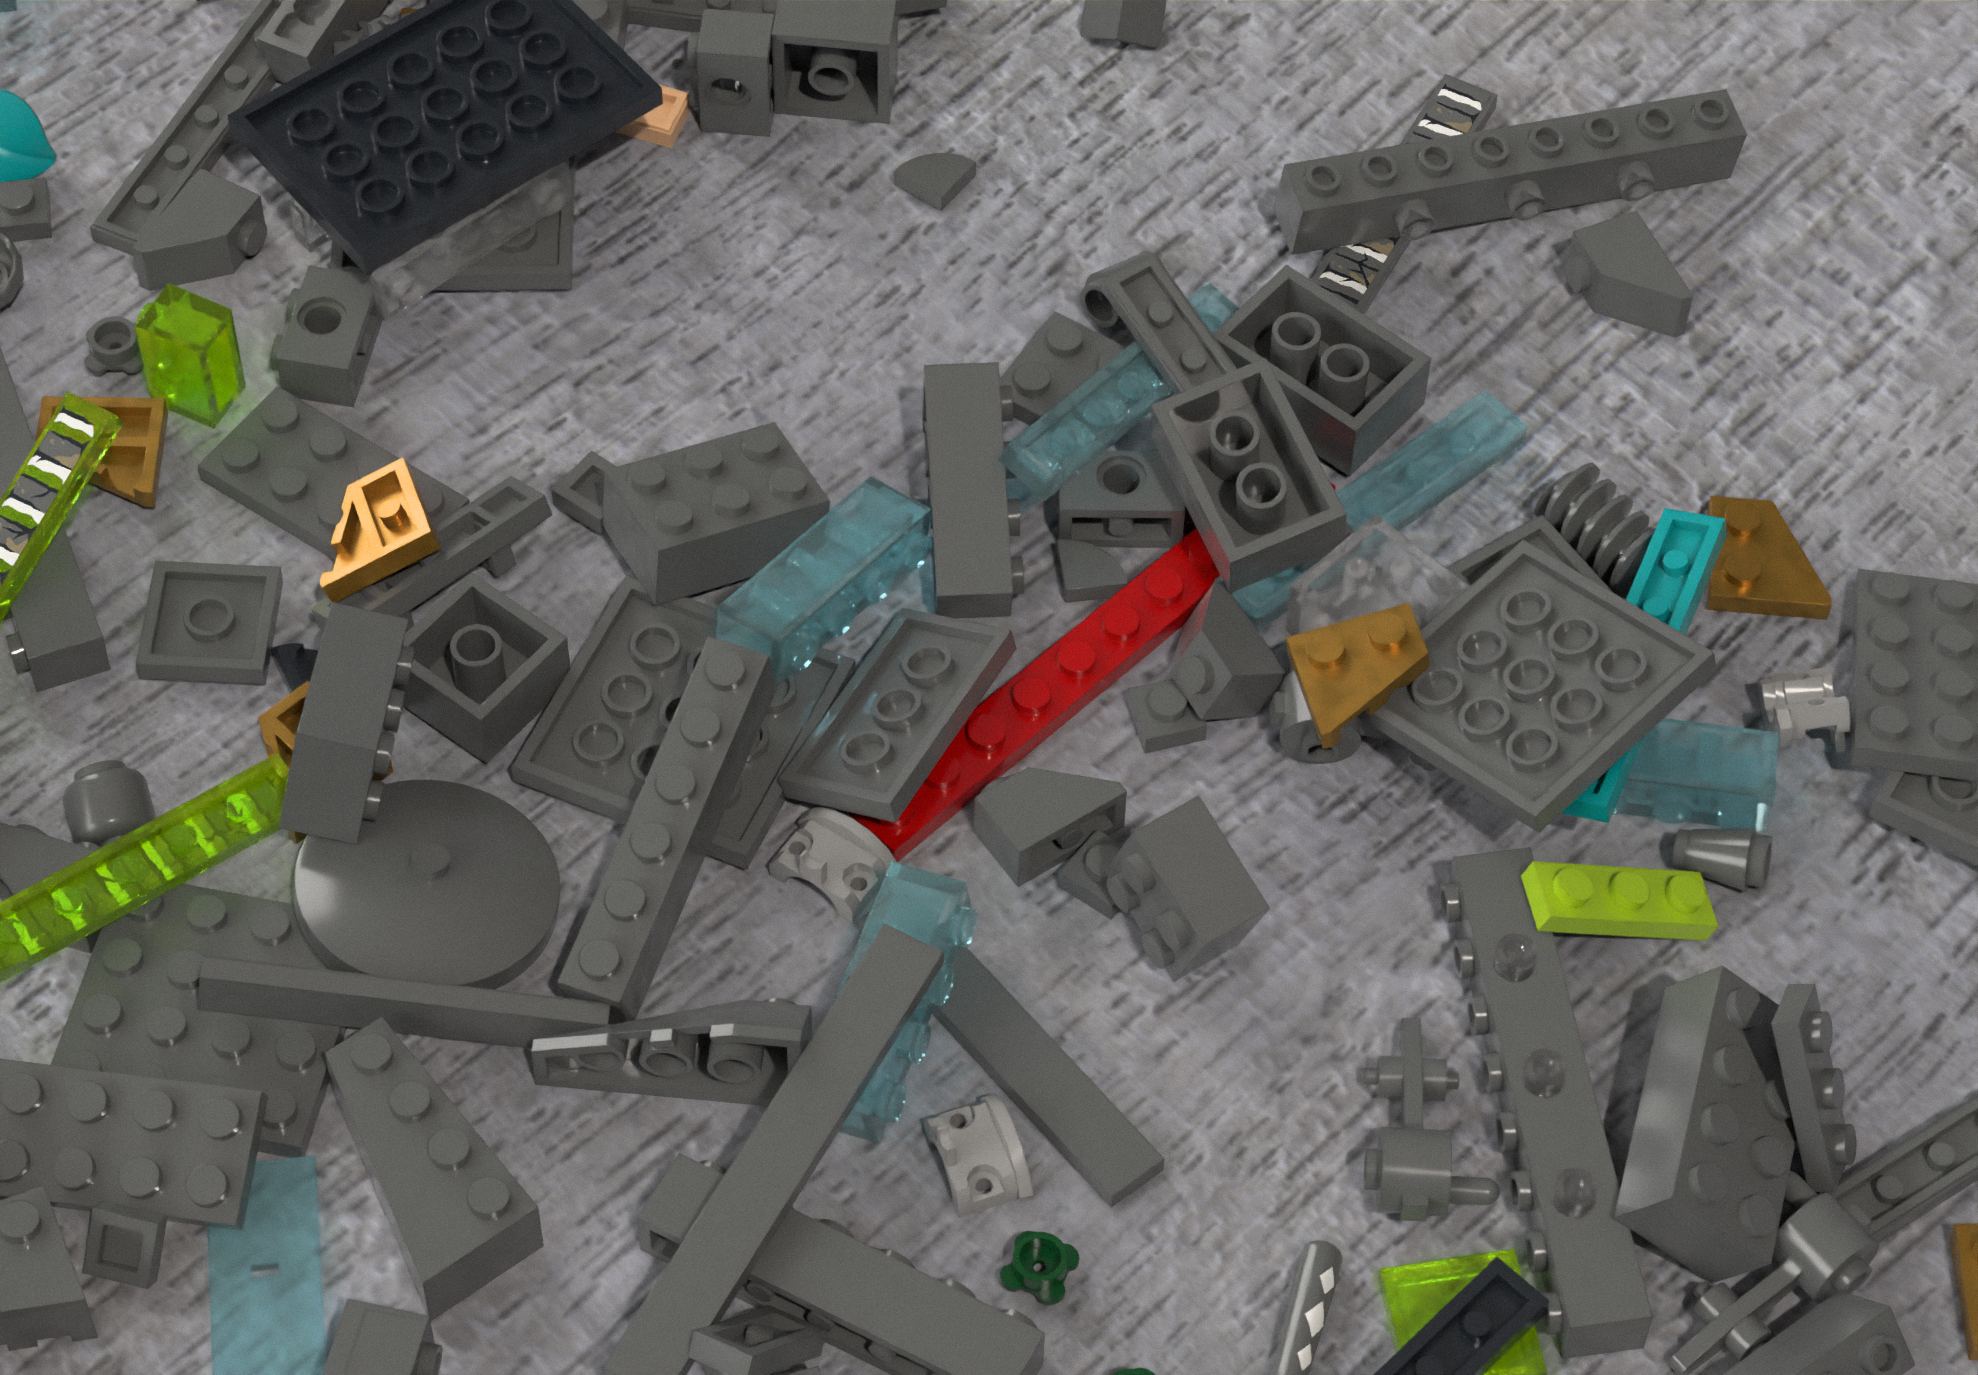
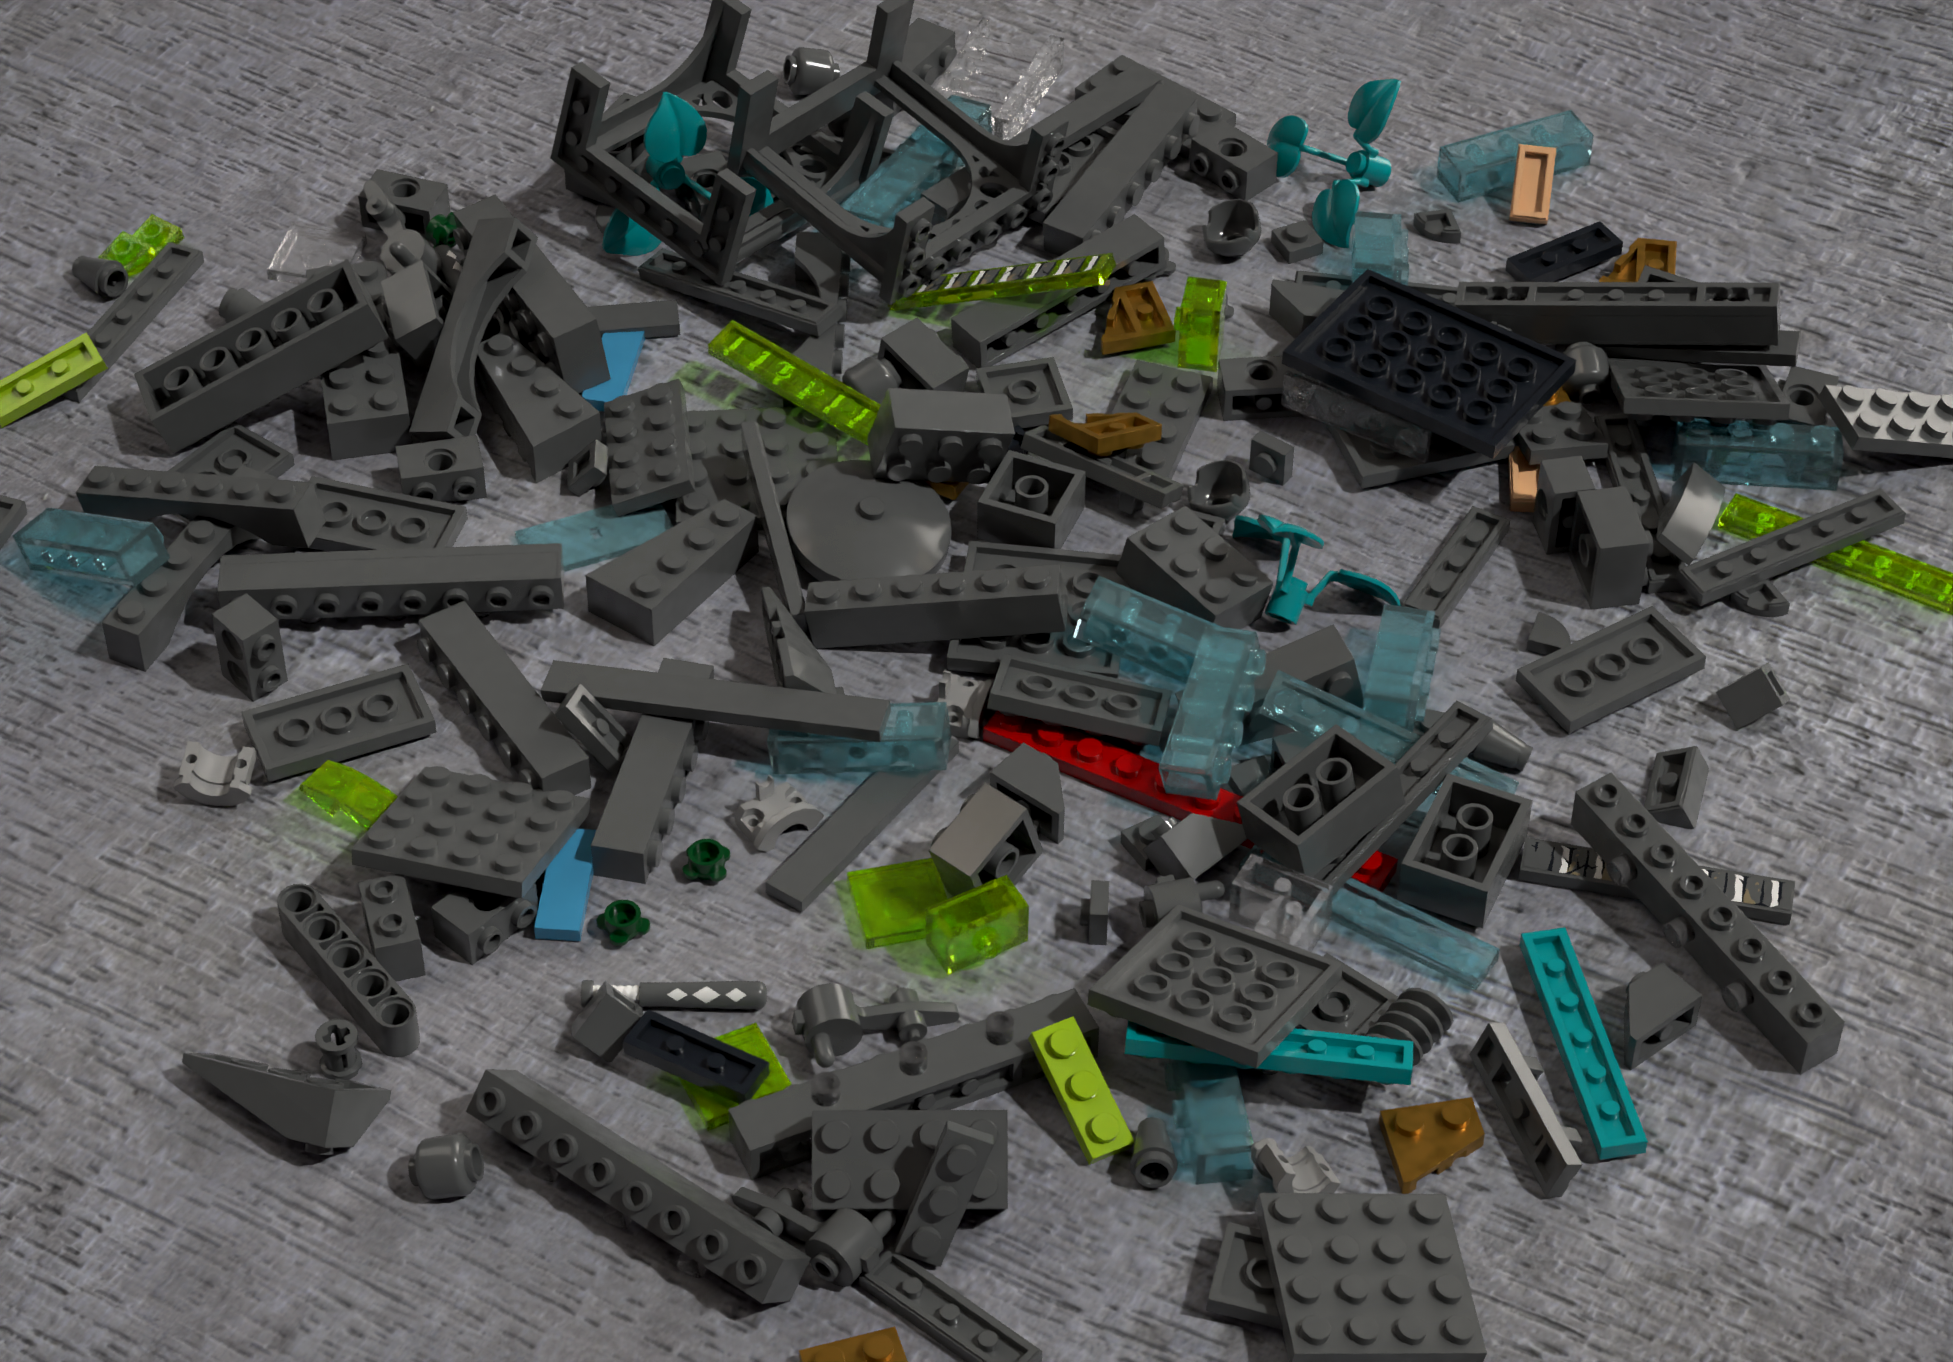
camera: 75 degrees right, 10 degrees down
pearl gold wing [1286,603,1430,749] -> none
none -> clear neon green tile [847,857,955,949]
none -> dark grey brick [877,318,969,392]
none -> clear neon green brick [926,875,1029,974]
none -> dark grey plate [1080,880,1109,945]
none -> clear light blue brick [1159,625,1266,800]
none -> dark grey hair [1188,460,1251,521]
none -> teal plant [1232,515,1401,625]
none -> dark grey plate [1249,431,1294,486]
none -> clear light blue brick [1351,211,1409,286]
none -> clear light blue brick [1360,604,1441,738]
none -> dark grey tile [1401,506,1510,631]
none -> dark grey tile [1413,209,1461,243]
none -> dark grey hinge [1469,1022,1583,1197]
none -> dark grey plate [1516,606,1706,733]
none -> teal plate [1519,927,1648,1160]
none -> dark grey slope [1644,746,1709,829]

